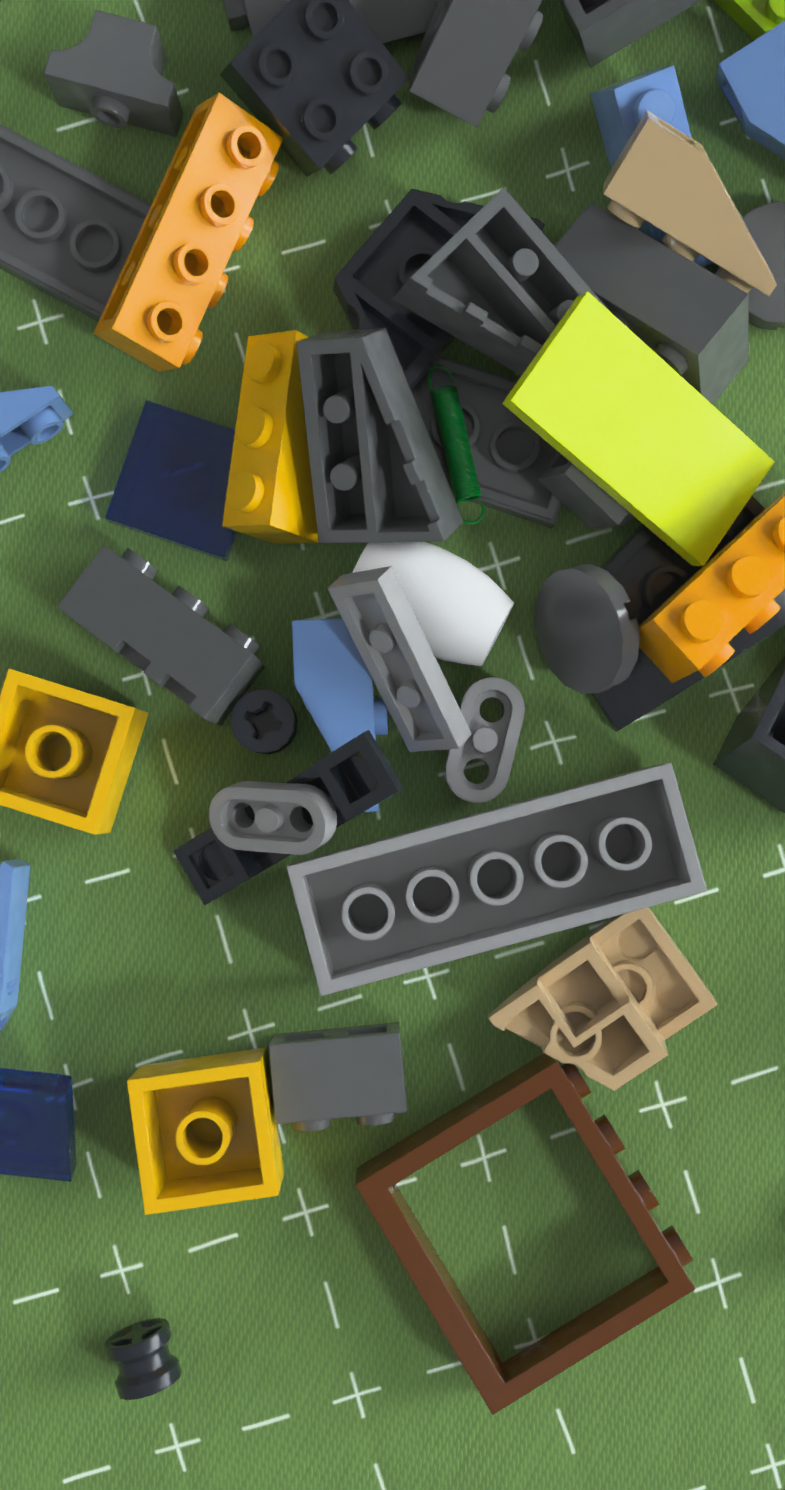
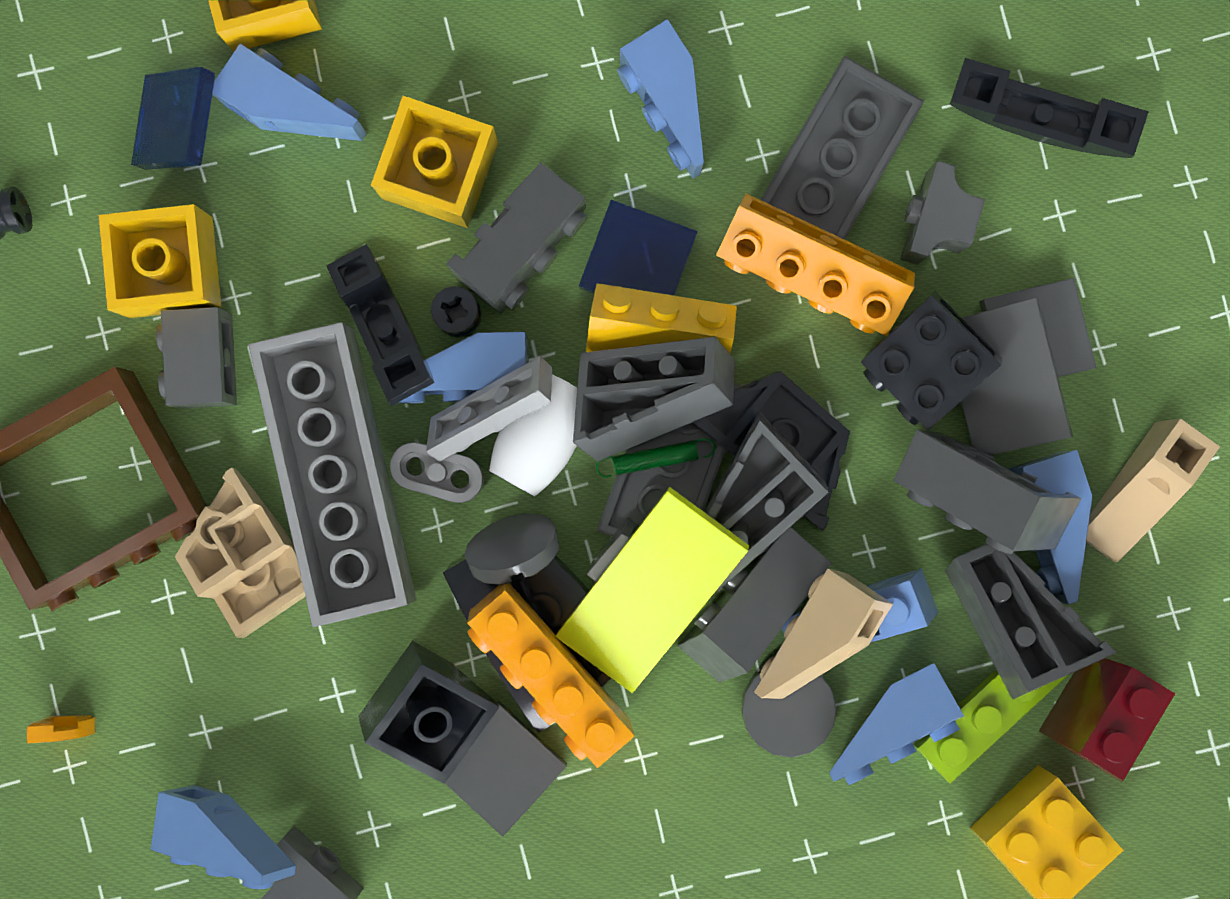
camera: 95 degrees right, 0 degrees up
light grey plate [209,781,337,855] -> none

